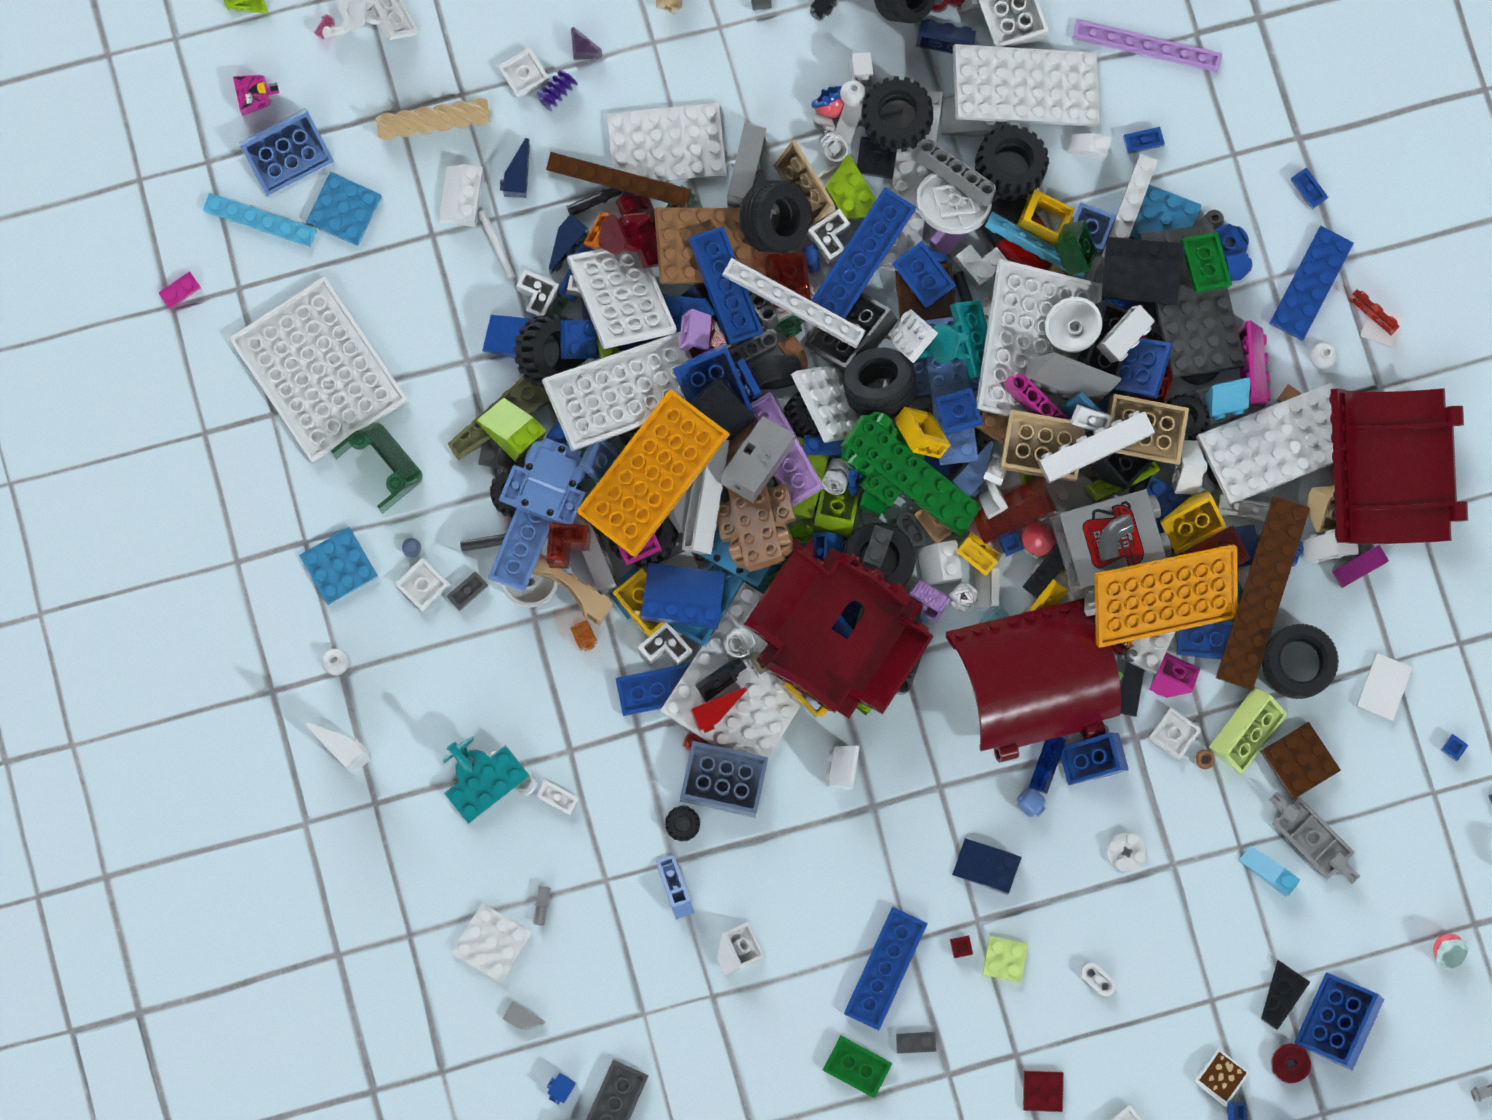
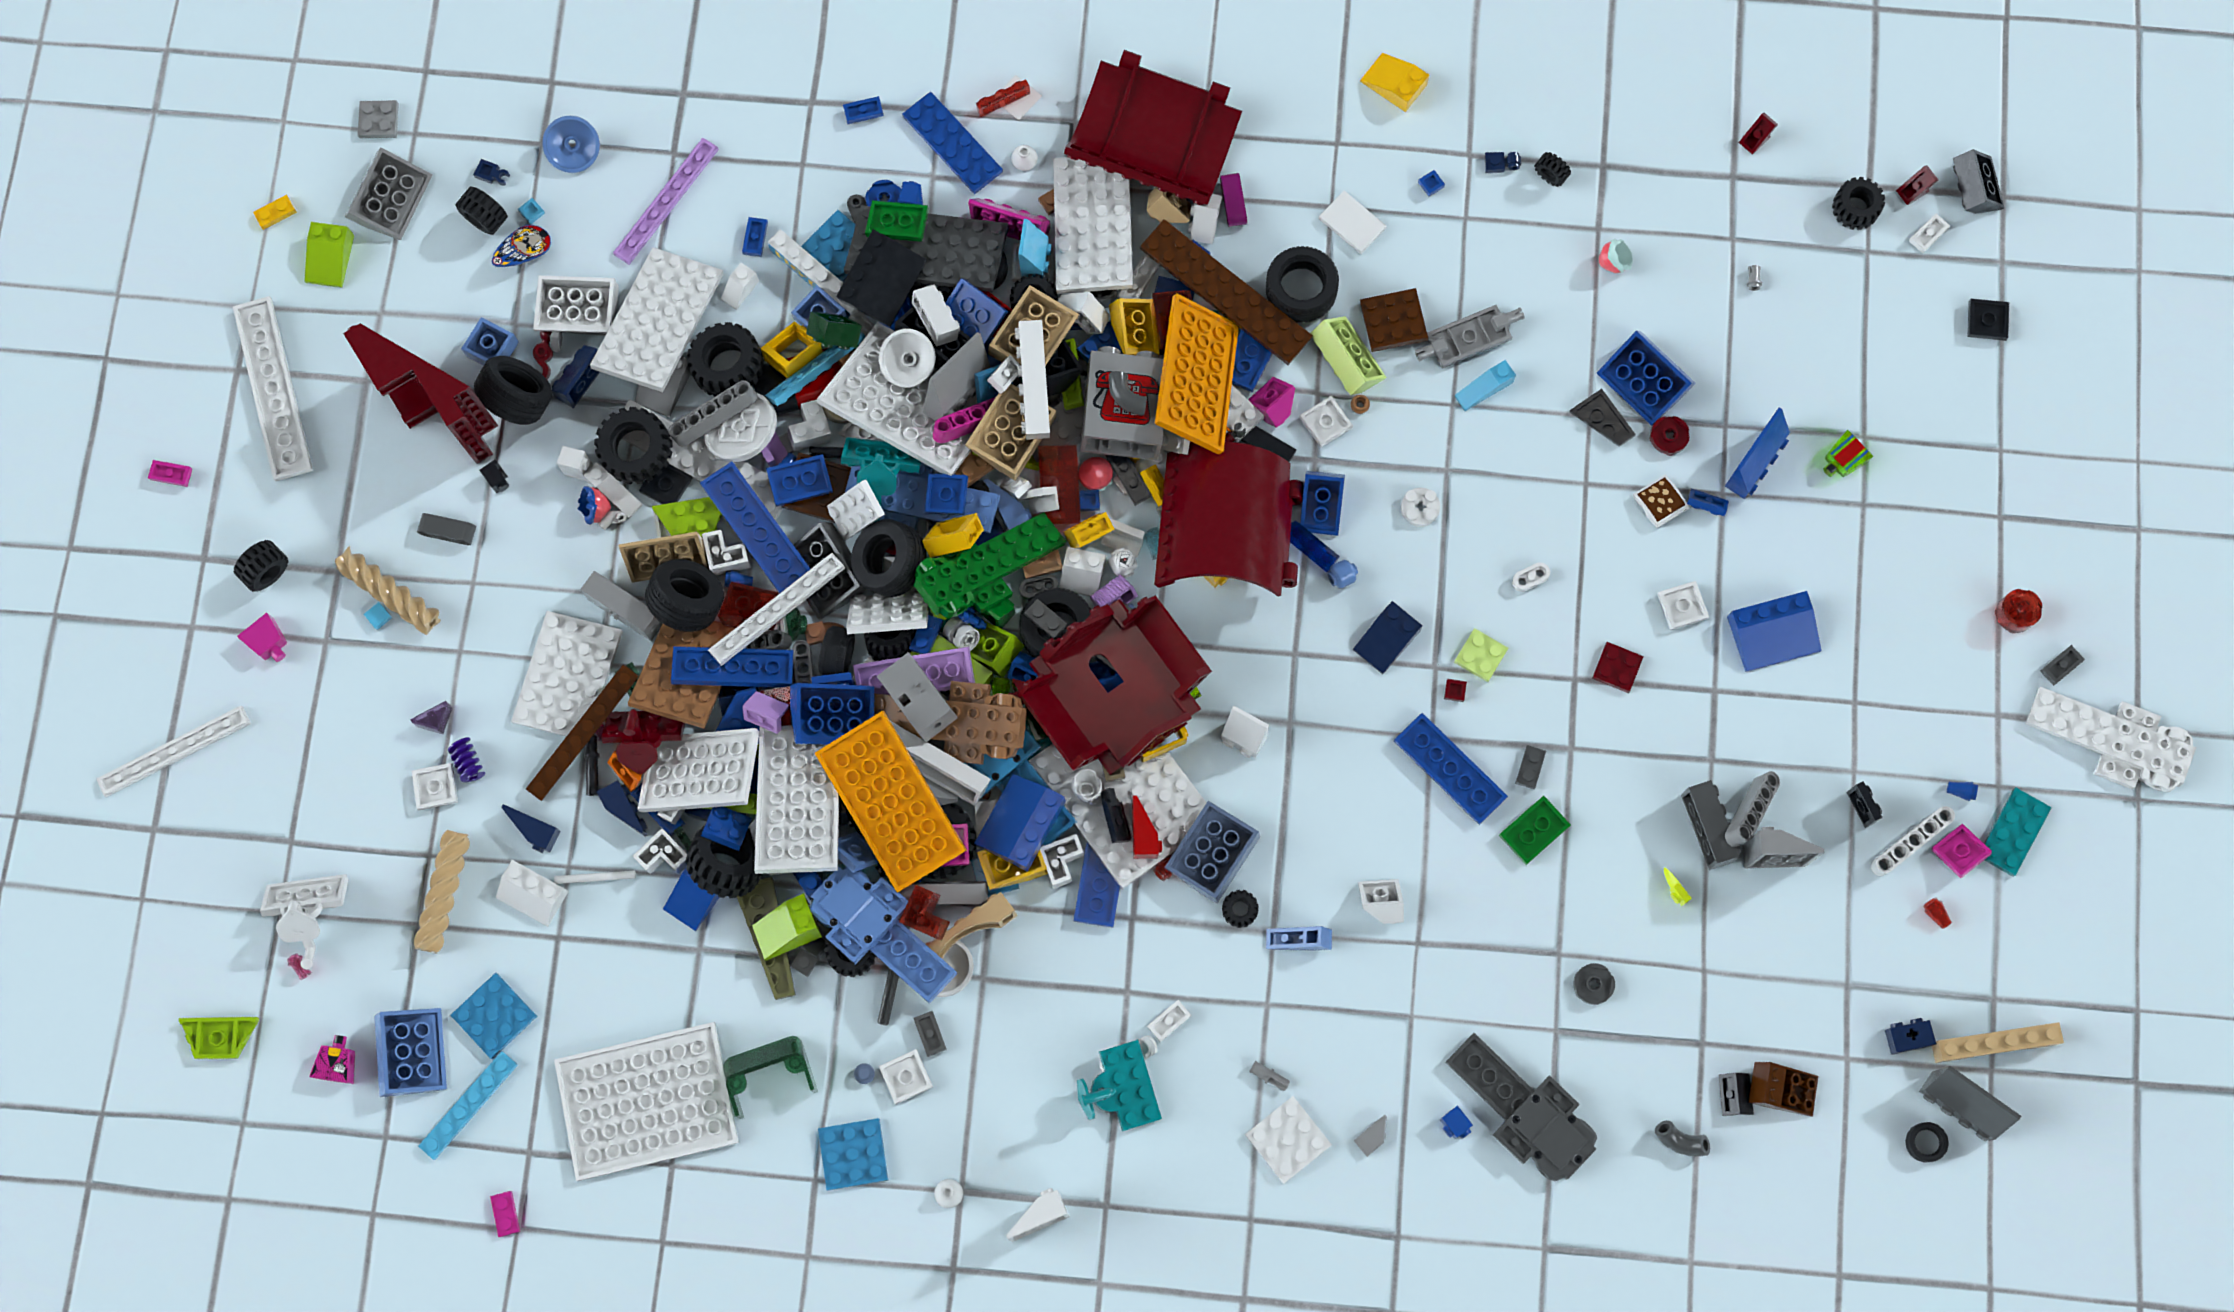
camera: 60 degrees left, 5 degrees down
clear orange brick [570,620,598,652] -> none
black slope [690,375,757,441] -> none
white wheel [821,132,848,162] -> none
white brick [840,80,866,106] -> none

